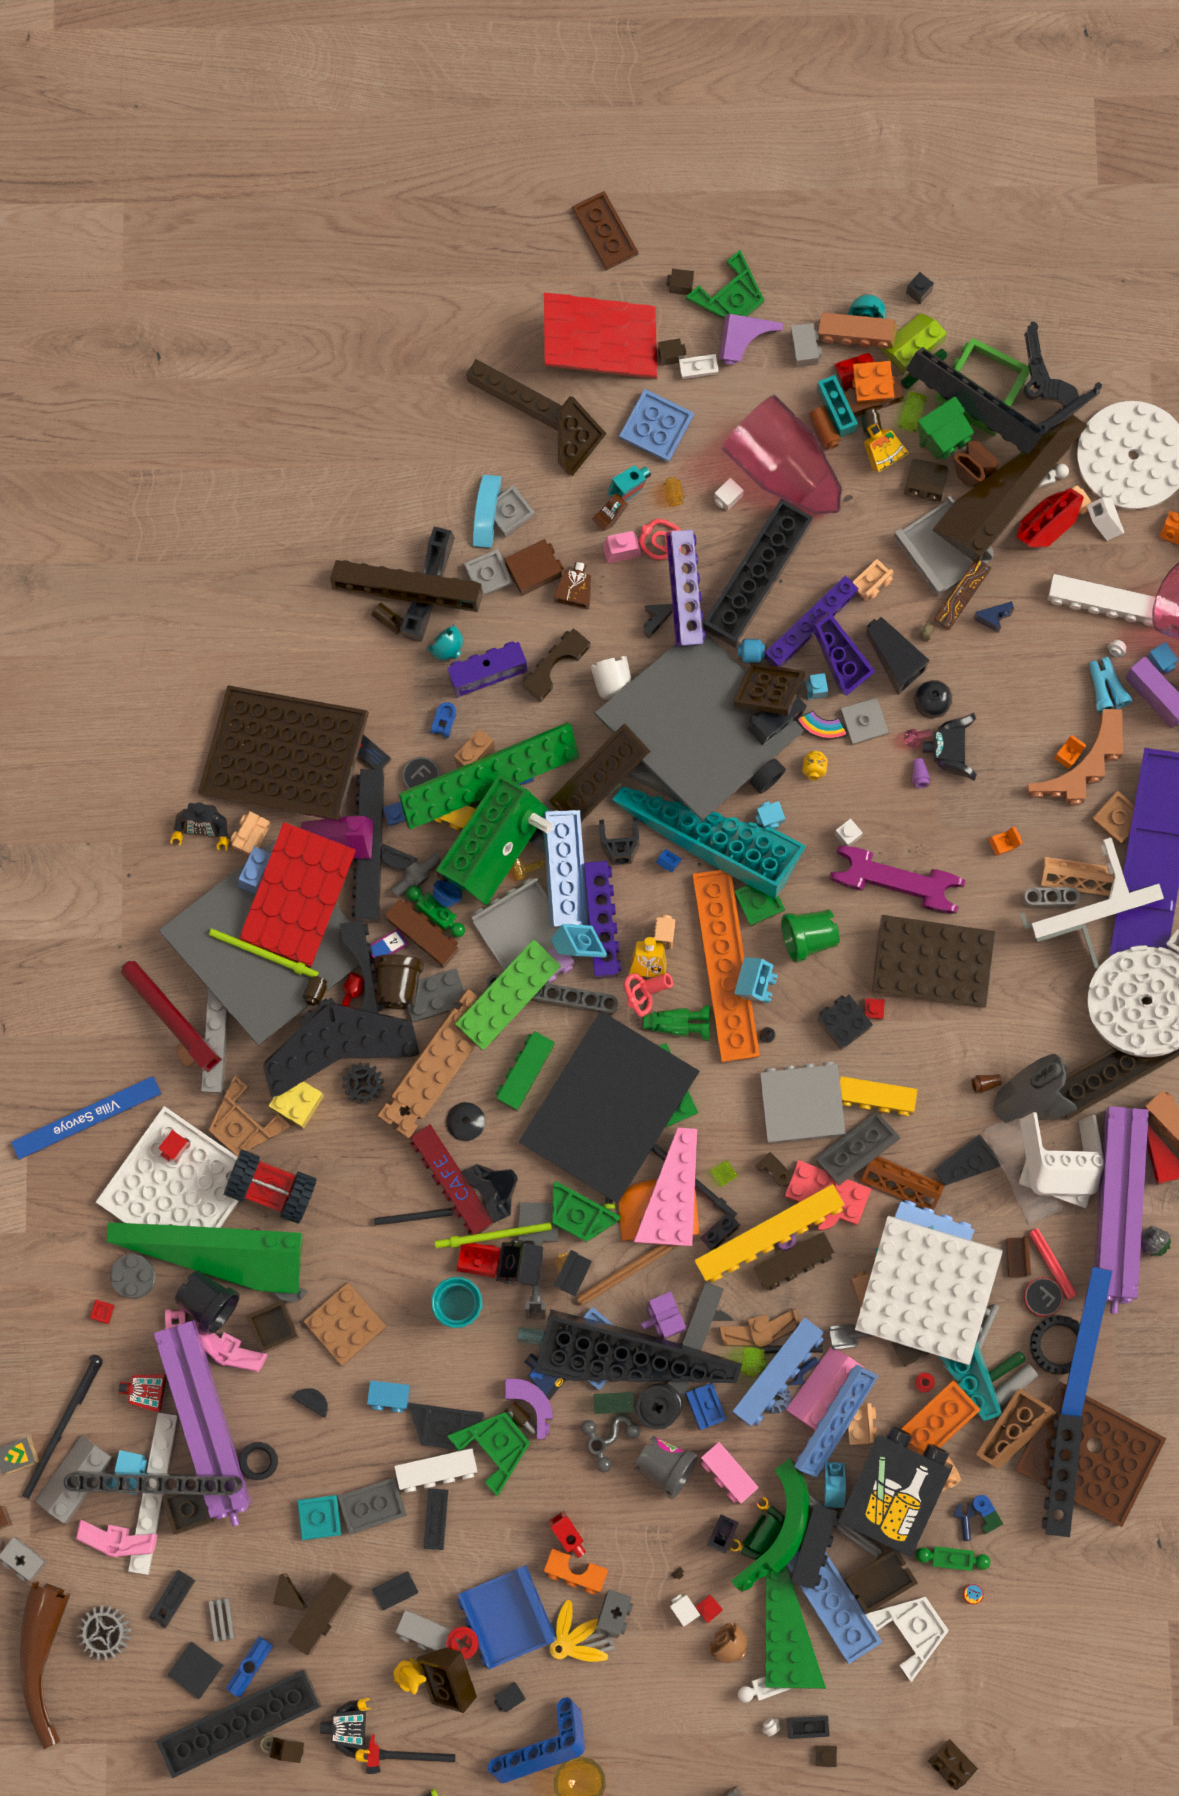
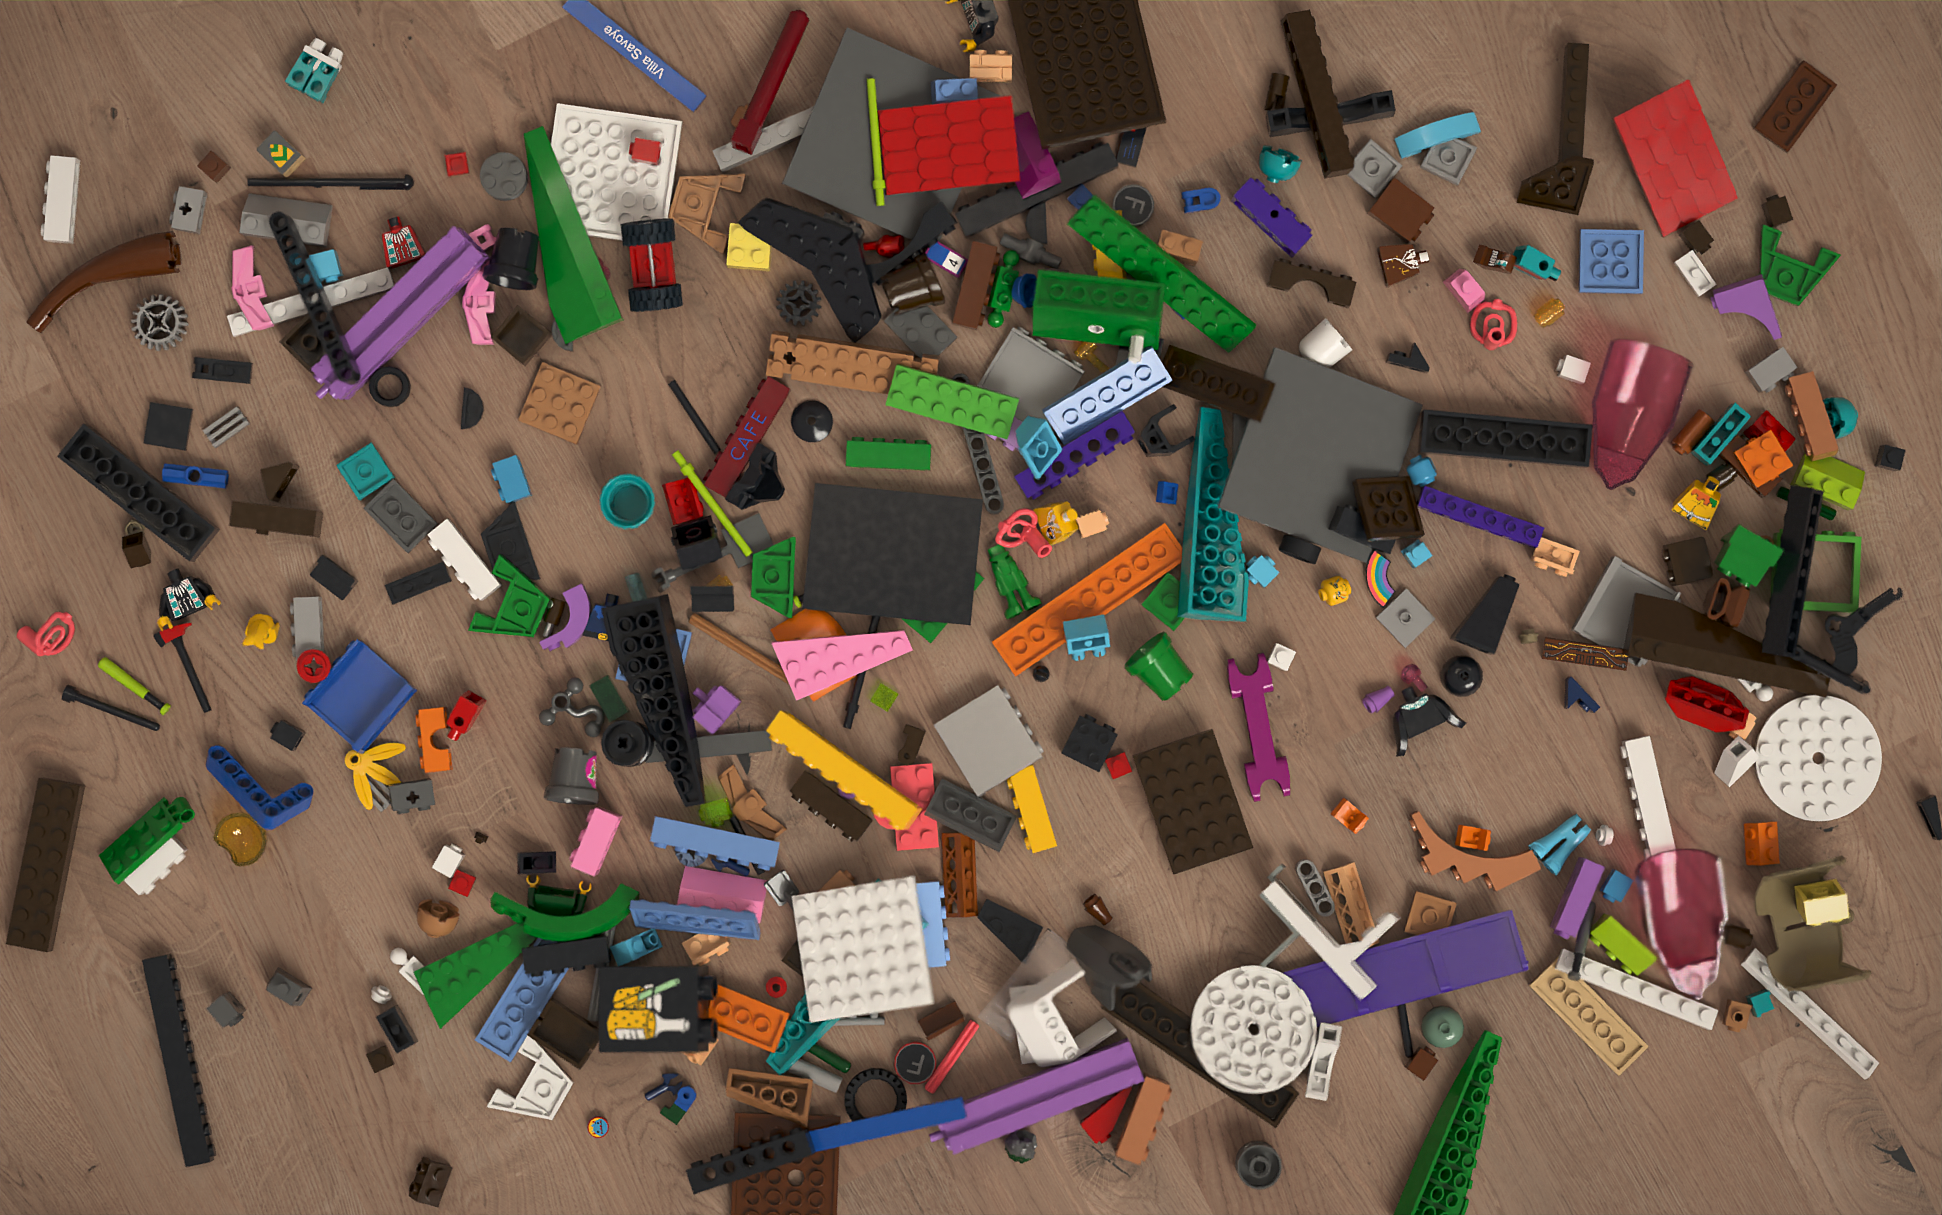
camera: 60 degrees right, 10 degrees up
dark brown brick [302,976,327,1006] -> none
dark brown slope [416,1647,477,1713] -> none
brick [666,530,705,647] -> none
blue plate [685,1383,727,1431] -> none
black hinge [700,1212,740,1251] -> none
dark purple wedge [810,611,875,696] -> none
clear neon green plate [898,391,927,432] -> none
green plate [915,1546,991,1571] -> none

